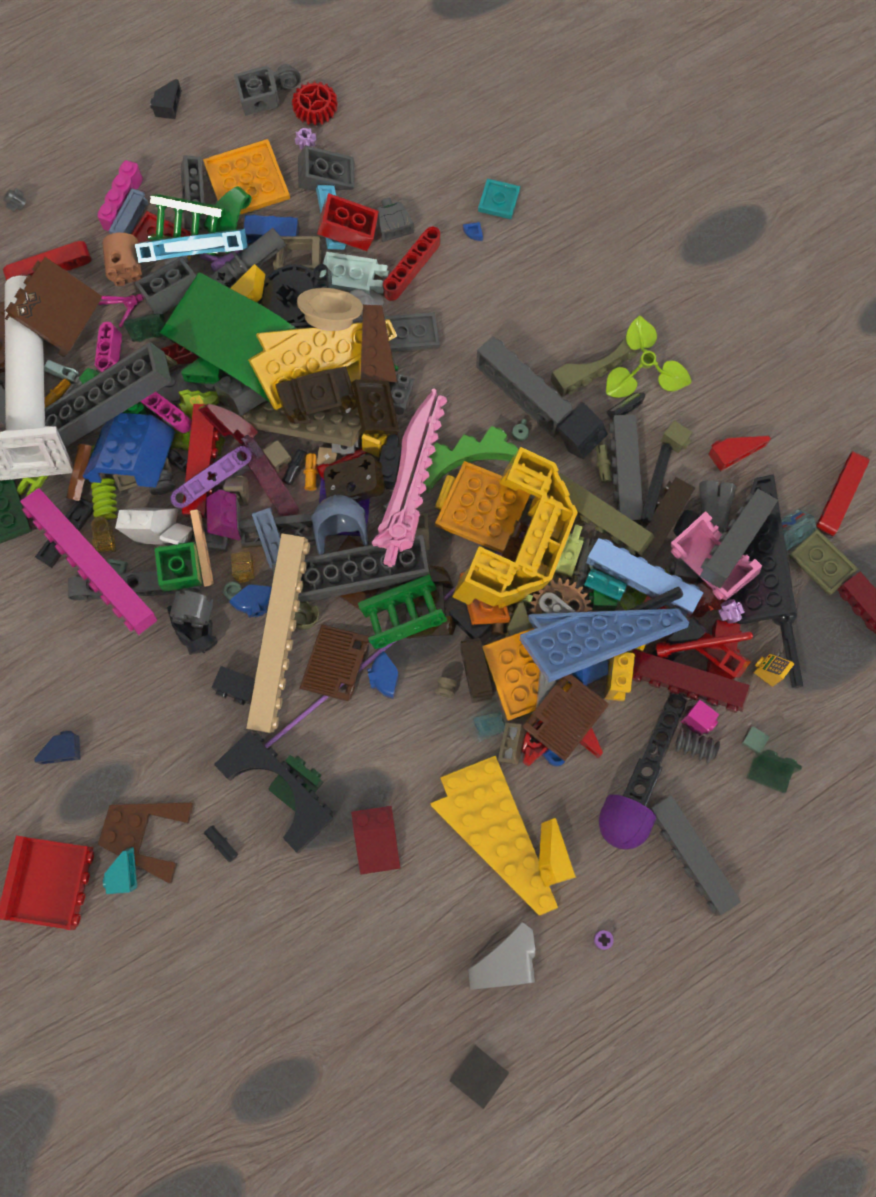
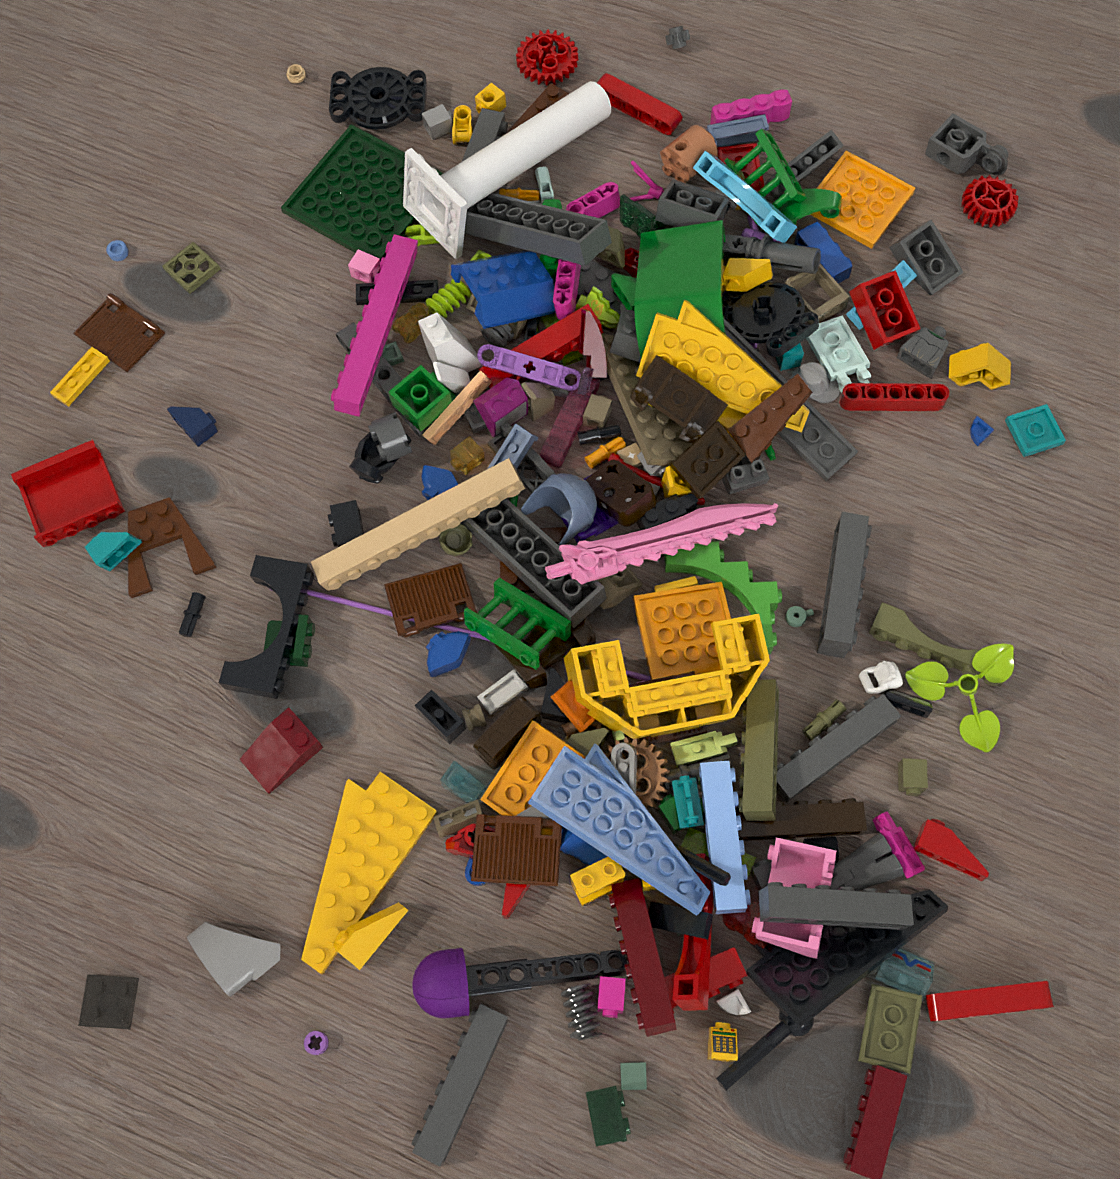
camera: 60 degrees right, 5 degrees down
reddish brown panel [5,257,102,357] -> none
dark orange tile [66,444,92,501] -> none
black slope [150,79,182,119] -> none
sand green tile [223,581,243,601] -> none
lavender gear [295,128,316,150] -> none
tan piece [297,288,363,331] -> none
black slope [556,402,608,459] -> none
black axle [641,444,672,523] -> none
red piece [656,632,753,658] -> none
lavender gear [718,599,745,623] -> none
none -> bright pink brick [348,250,381,283]
none -> black brick [414,689,466,745]
none -> white tile [477,670,528,716]
none -> white tile [716,989,751,1015]
none -> white piece [859,661,903,694]
none -> dark pink hinge [872,811,925,879]
none -> yellow brick [949,343,1011,390]

